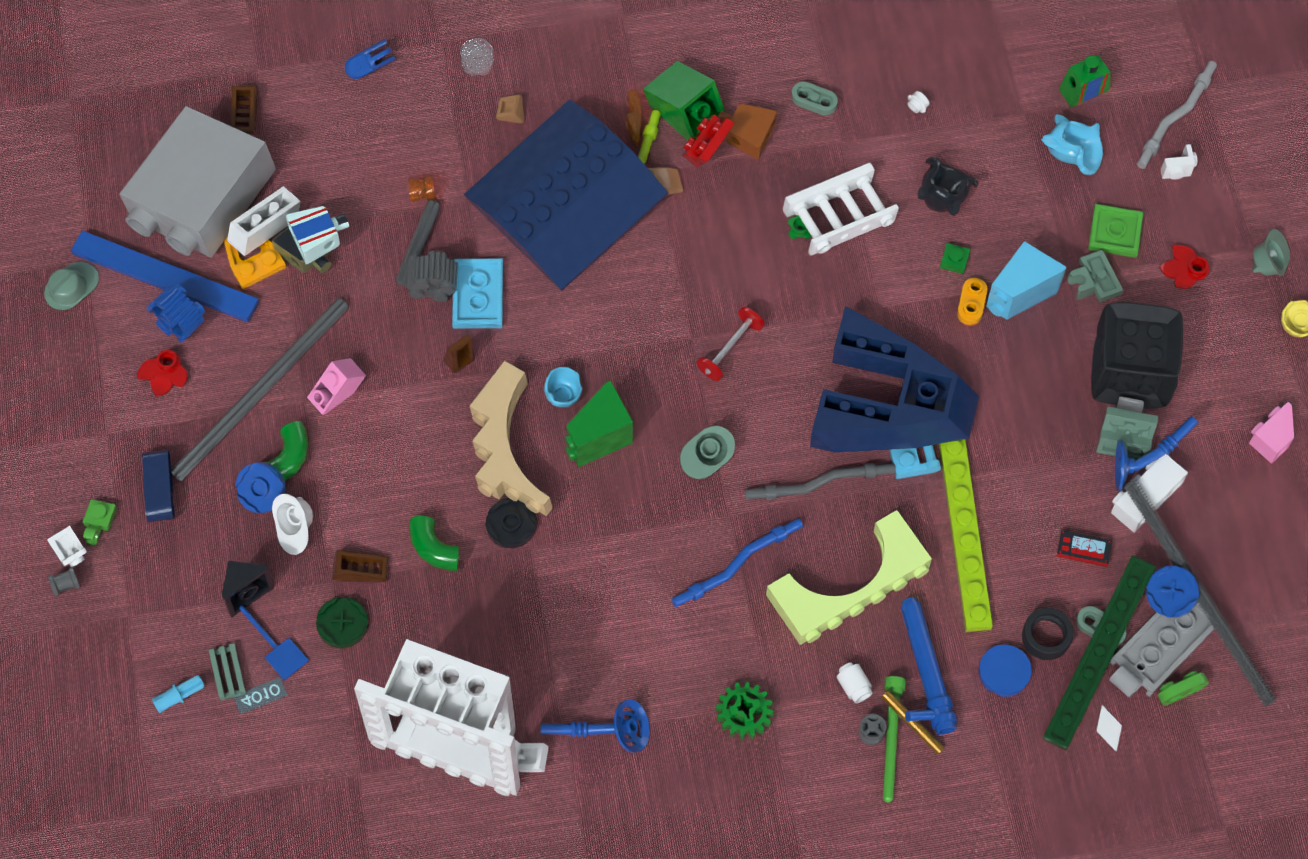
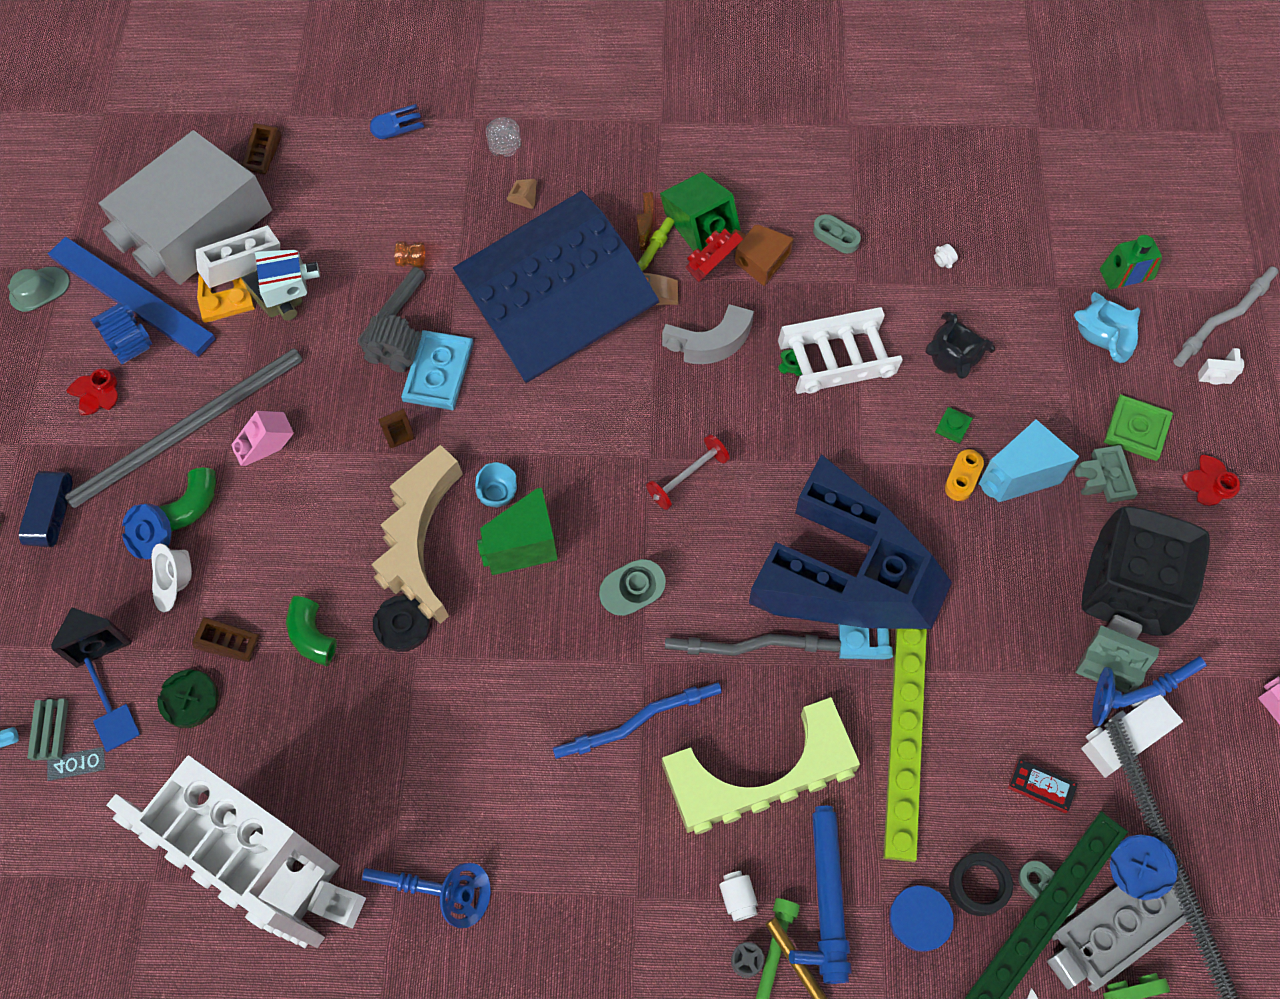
camera: 15 degrees right, 0 degrees up
green gear [716,682,773,740] -> none
none -> light grey arch [662,304,754,364]

